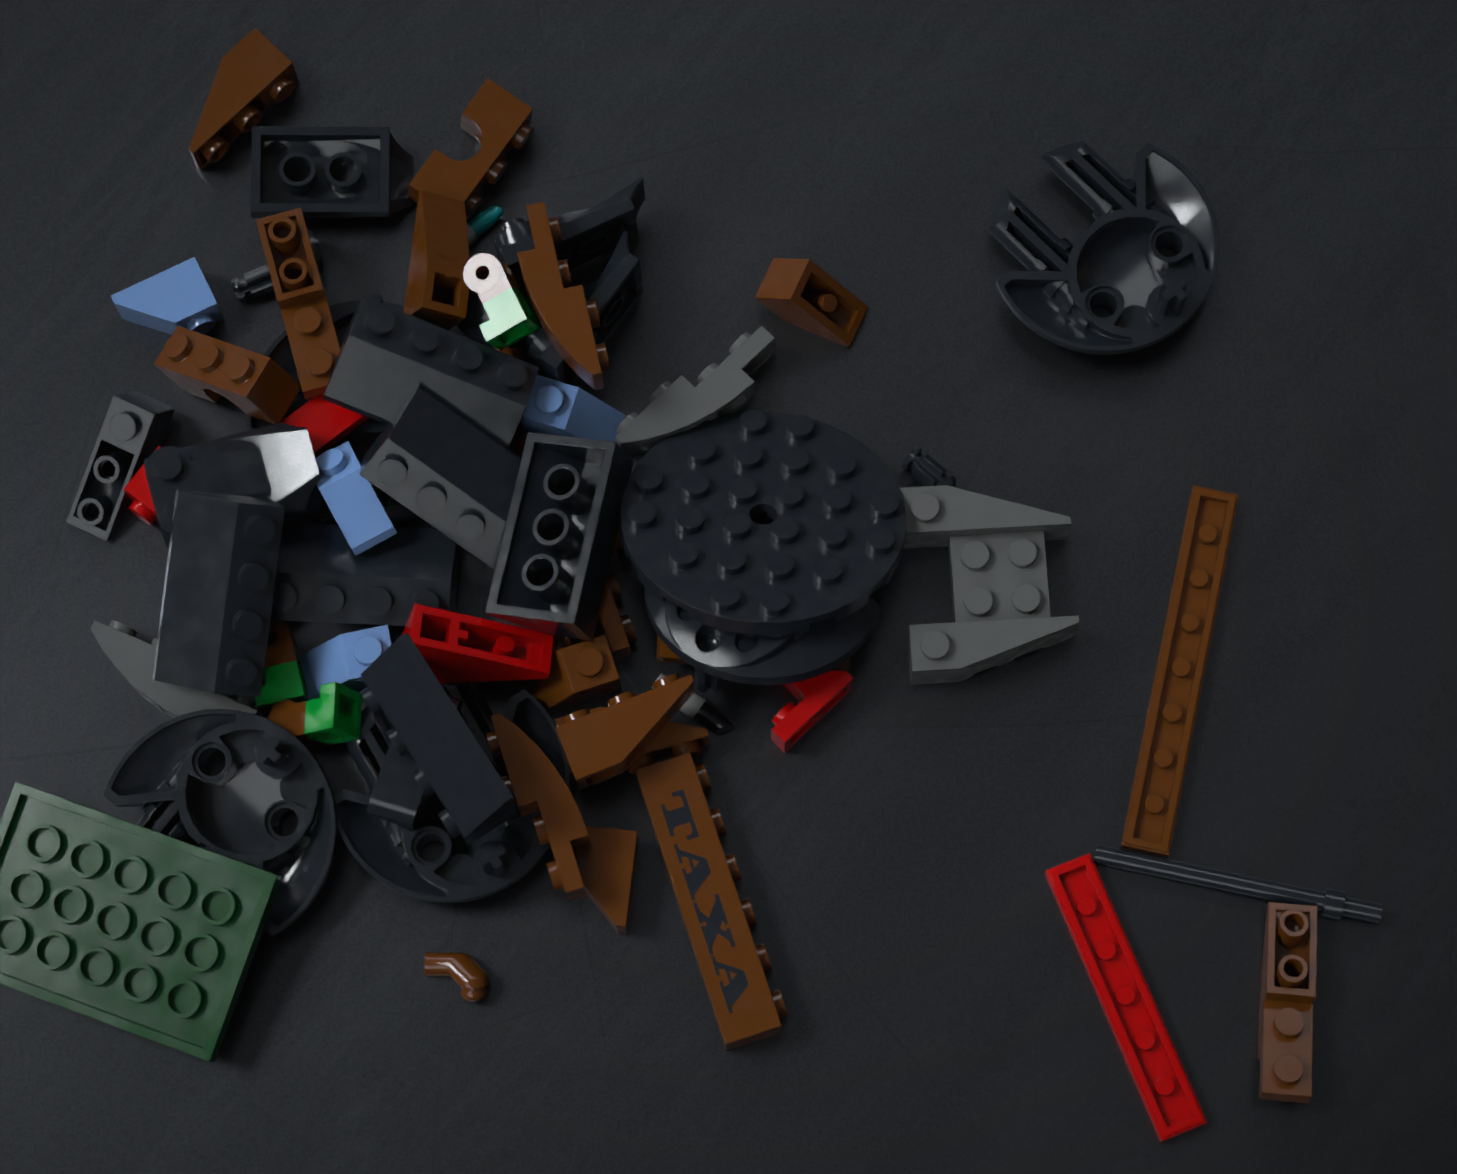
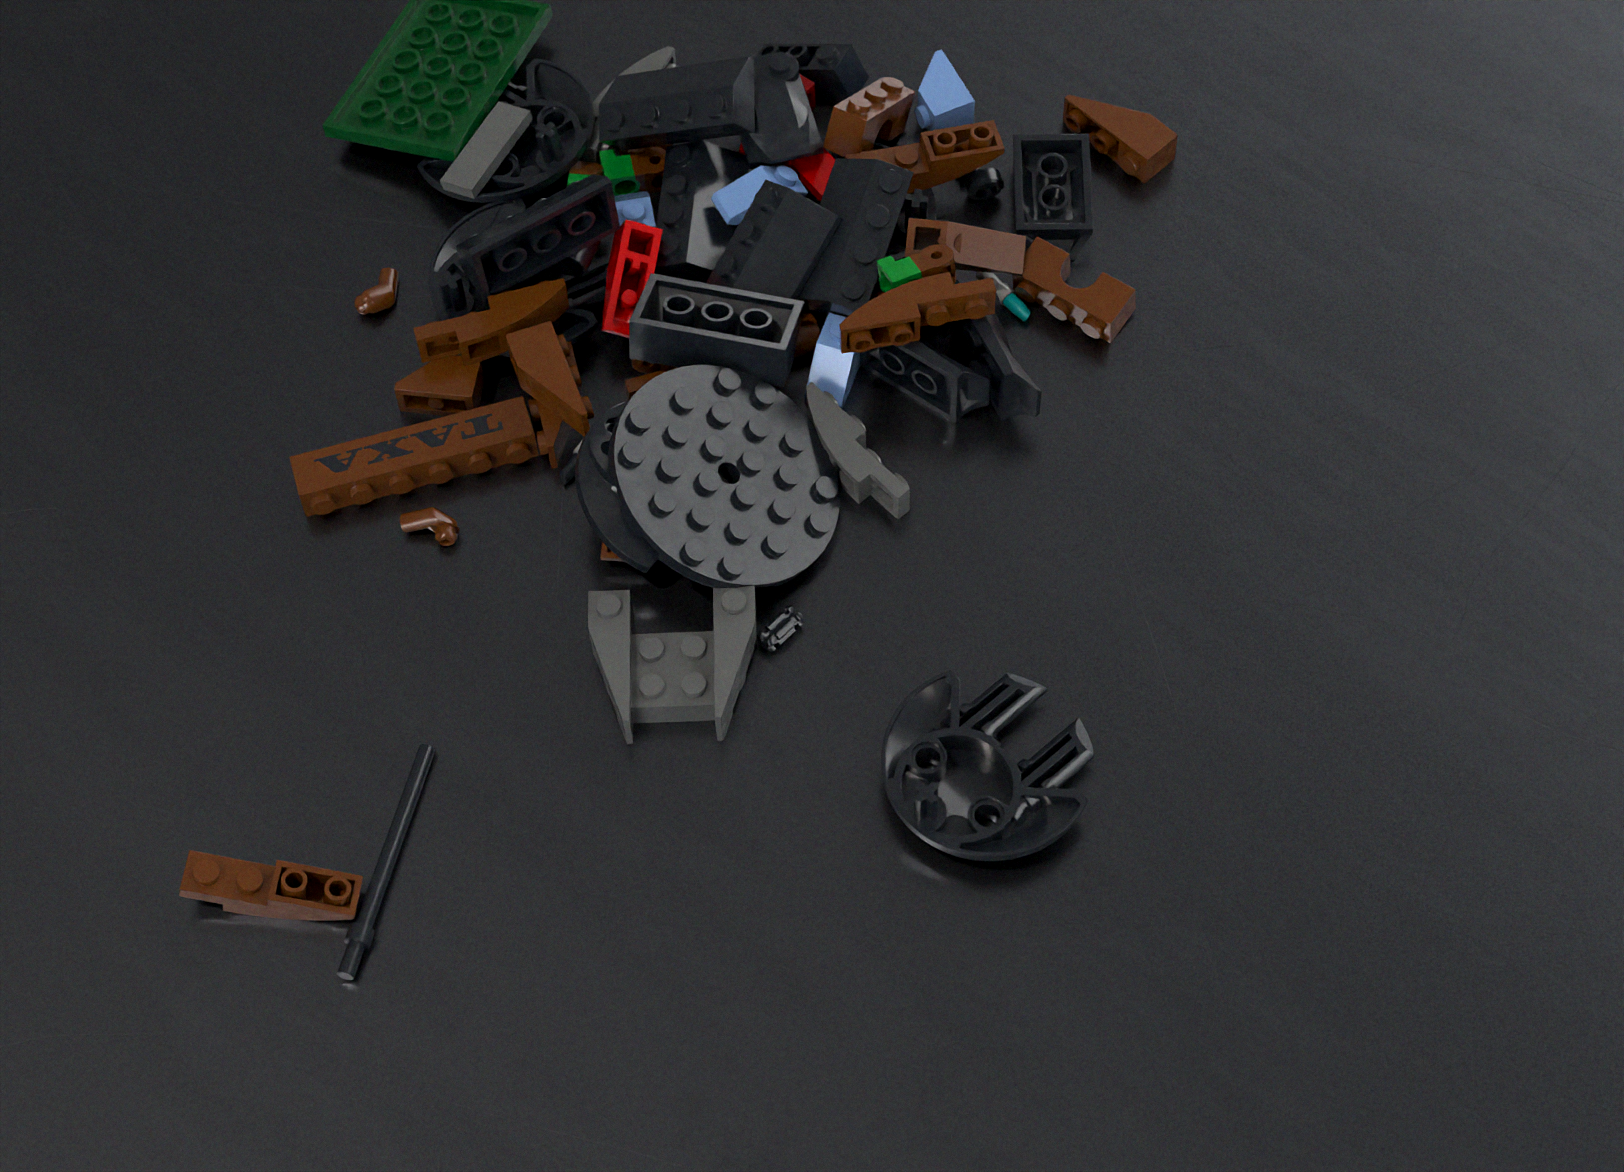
camera: 90 degrees right, 15 degrees down
reddish brown slope [519,635,622,715] -> none
reddish brown slope [755,258,868,346] -> none
red slope [771,671,854,753] -> none
red tile [1044,853,1207,1143] -> none
reddish brown tile [1120,485,1239,858] -> none
none -> reddish brown arm [400,507,460,546]
none -> dark grey tile [440,101,533,199]

